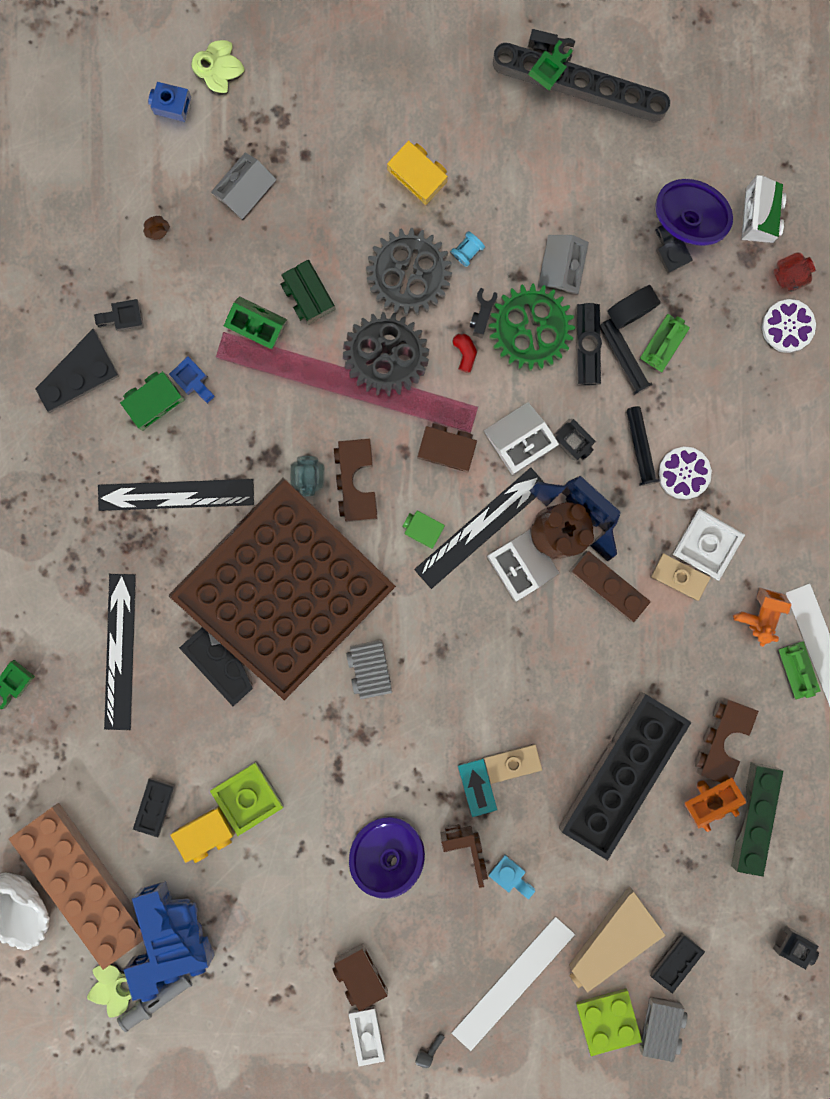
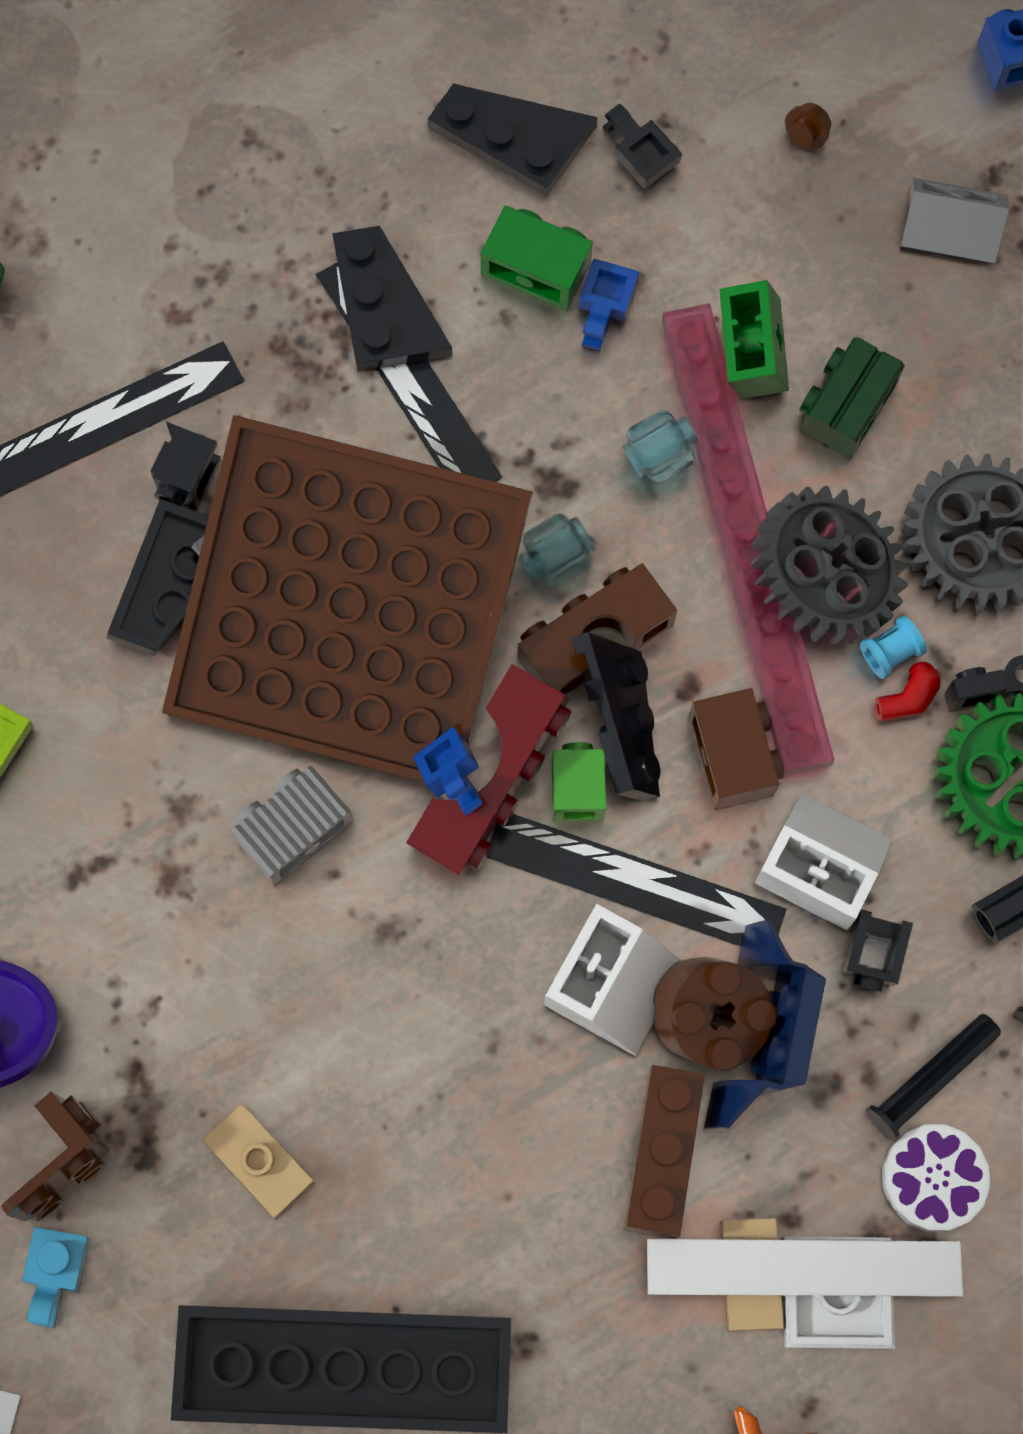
camera: 60 degrees right, 15 degrees down
teal tile [458,758,497,817] -> none
none -> black window [150,421,222,510]
none -> black wing [332,225,453,372]
none -> dark red arch [406,664,572,875]
none -> blue plate [413,726,483,816]
none -> black wing [571,632,661,801]
none -> clear light blue head [622,409,699,483]
none -> white sticker [647,1239,963,1297]
none -> medium azure bush [859,615,927,679]

